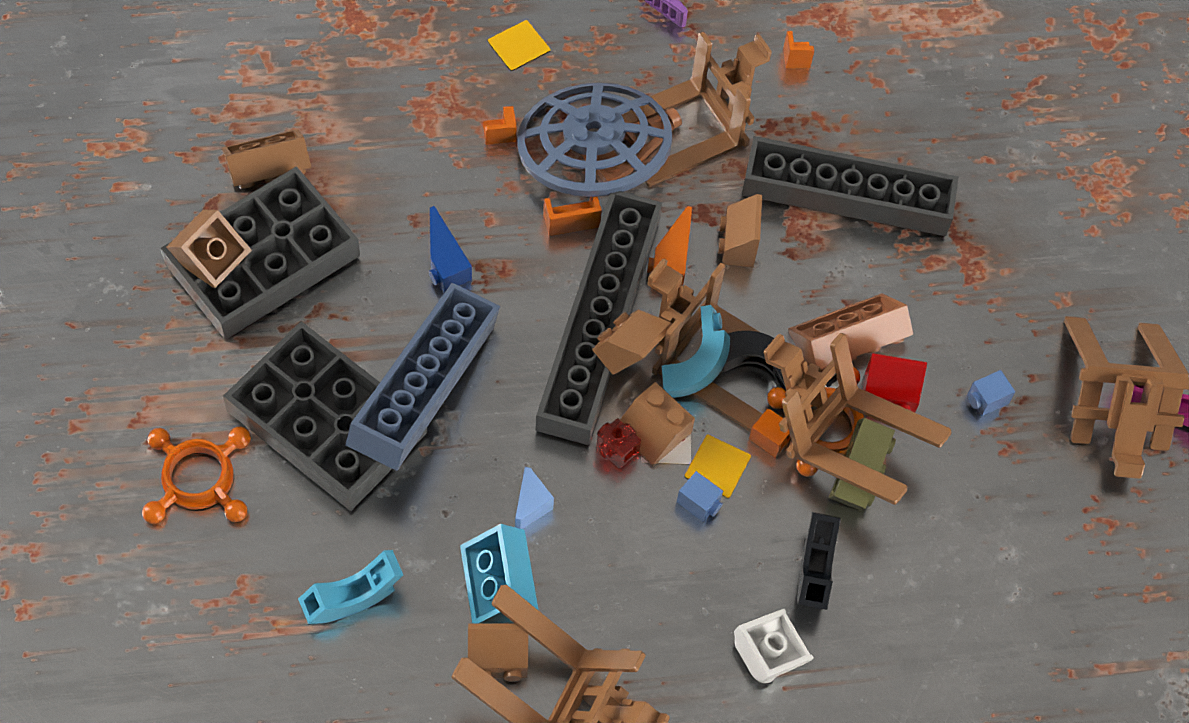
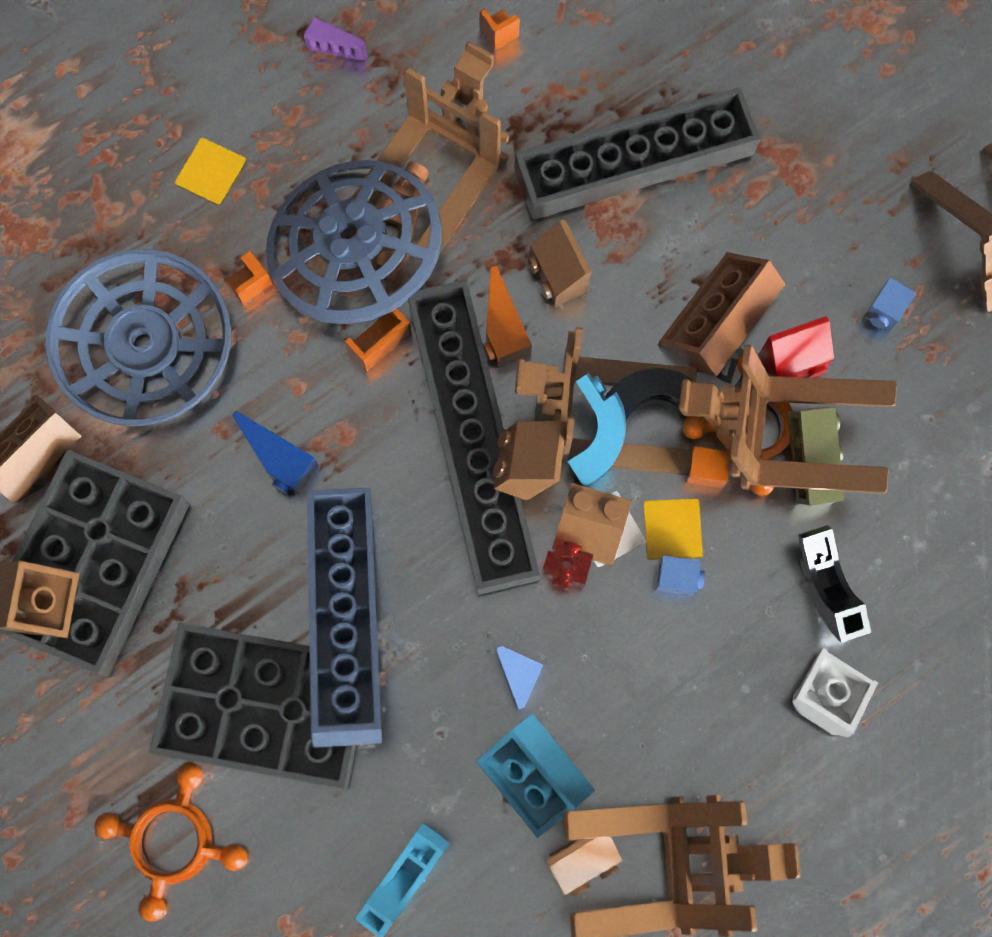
camera: 25 degrees left, 15 degrees up
none -> sand blue dish [45,249,231,426]

